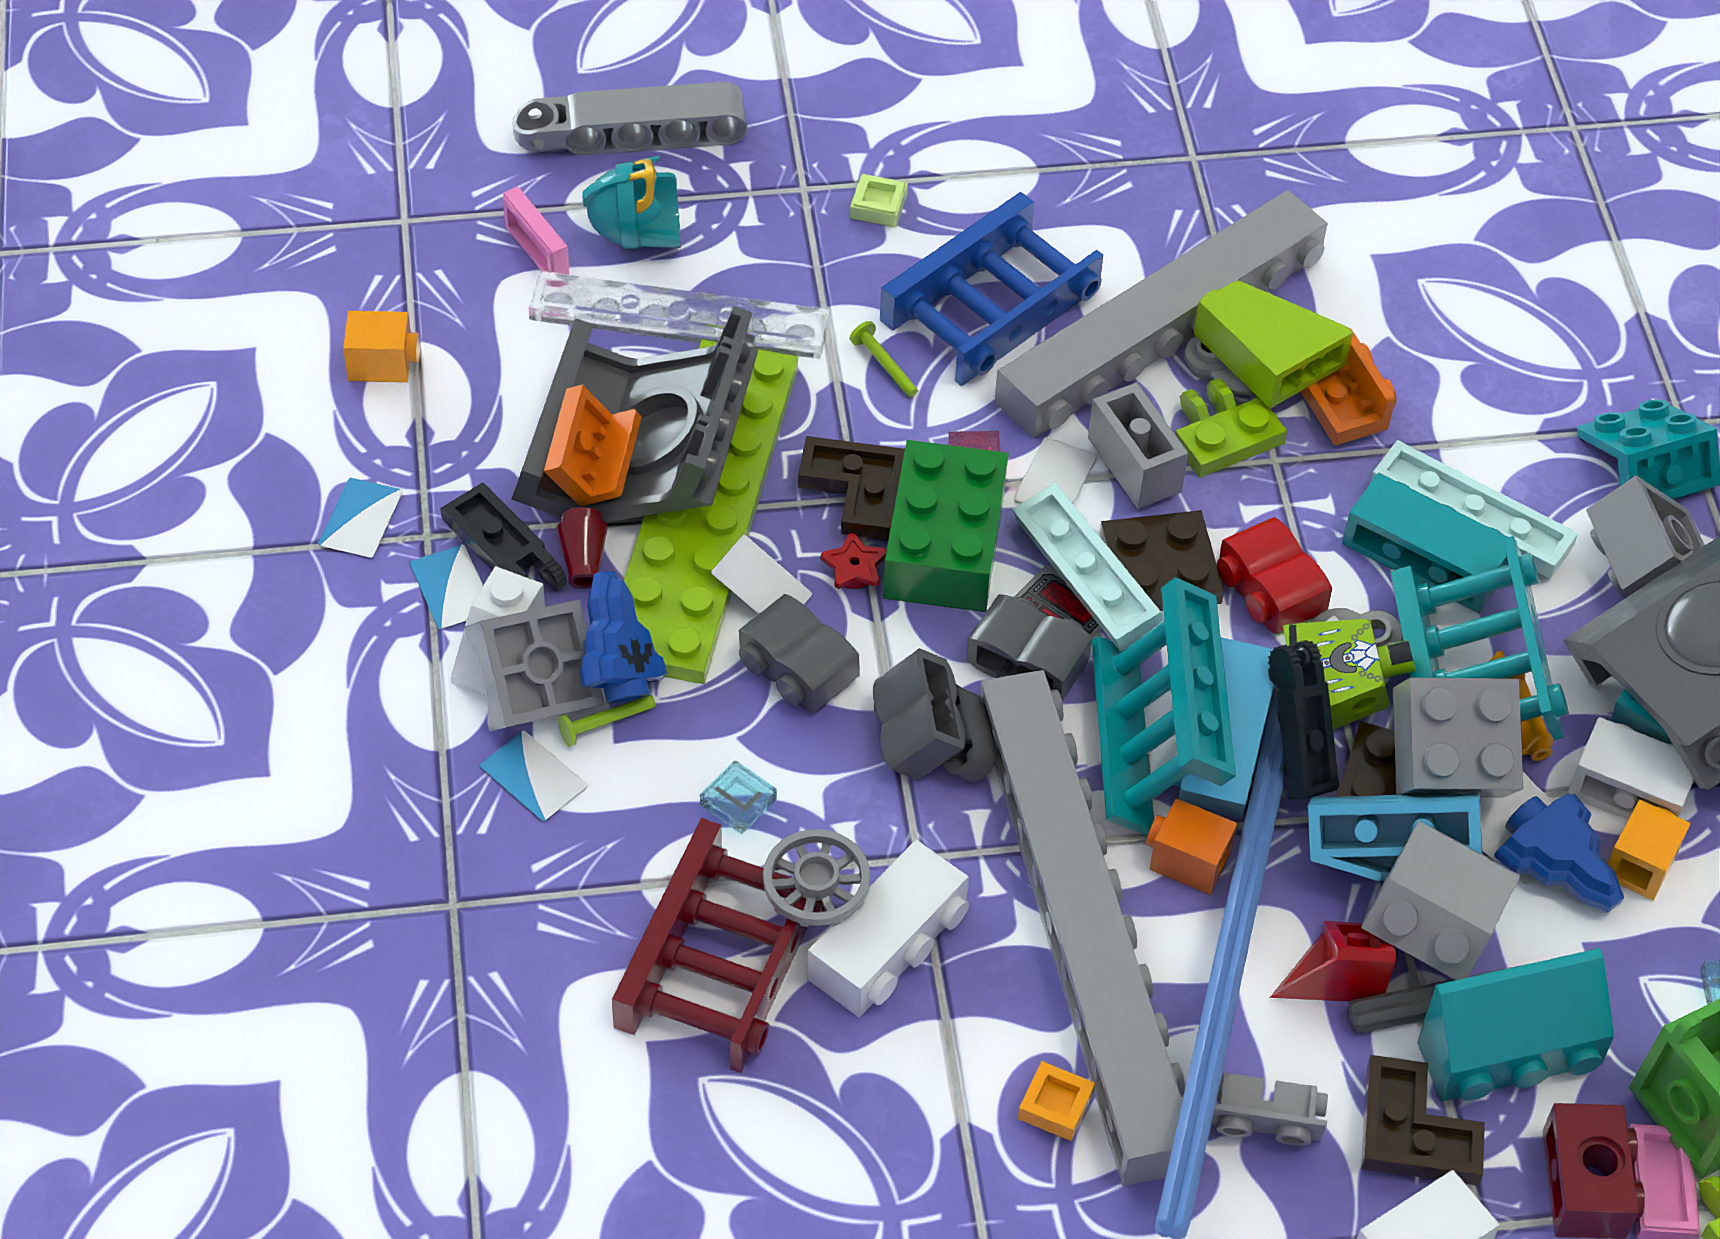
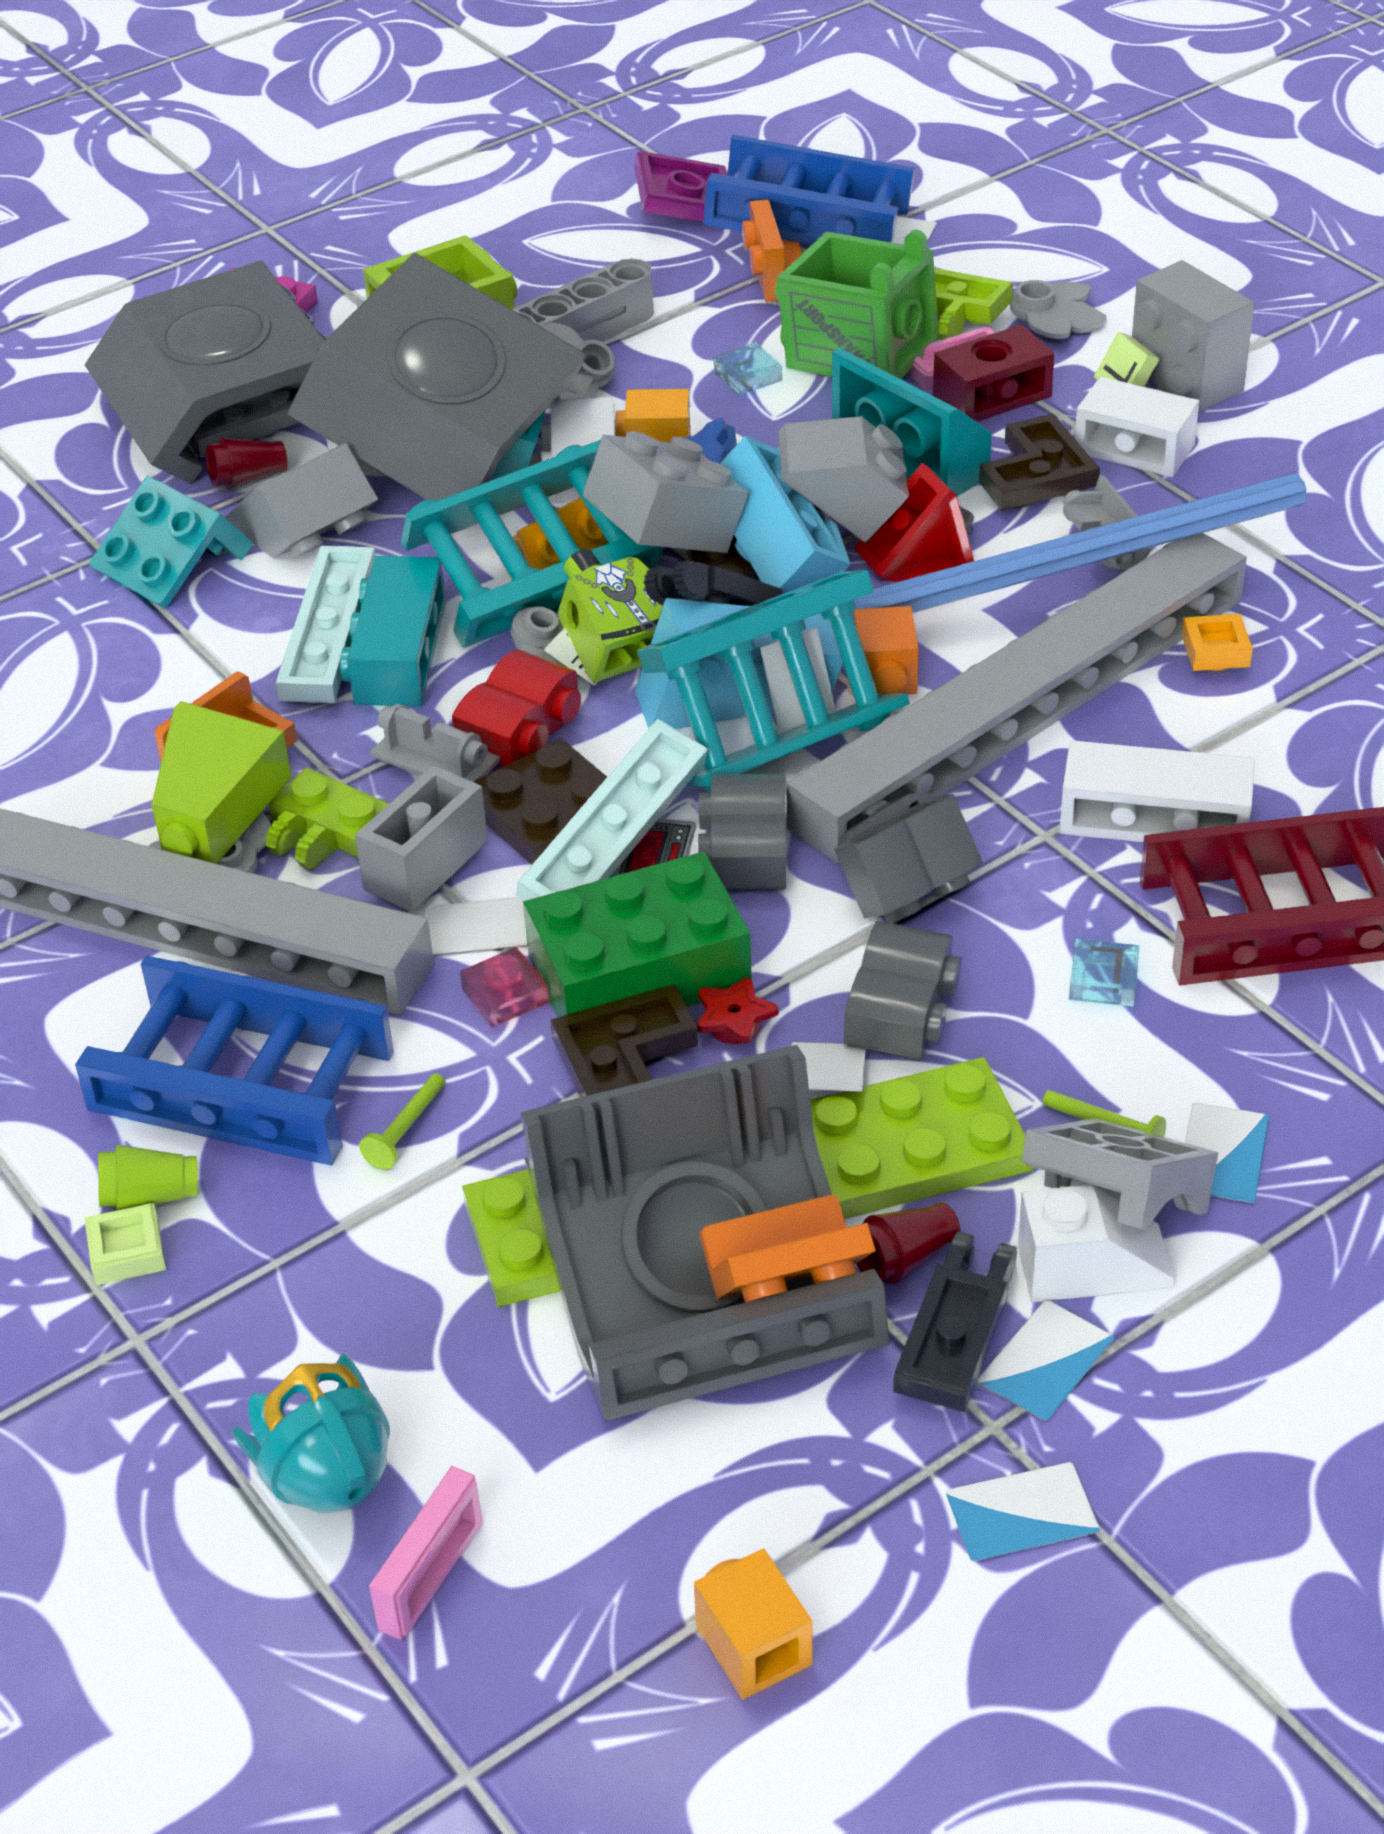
camera: 115 degrees left, 10 degrees down
light grey piece [512,82,748,156] -> none
clear plate [528,271,829,359] -> none
blue rock [580,571,667,704] -> none
light grey wheel [763,829,870,928] -> none
none -> lime cone [98,1144,198,1211]
none -> light grey hinge [370,704,500,782]

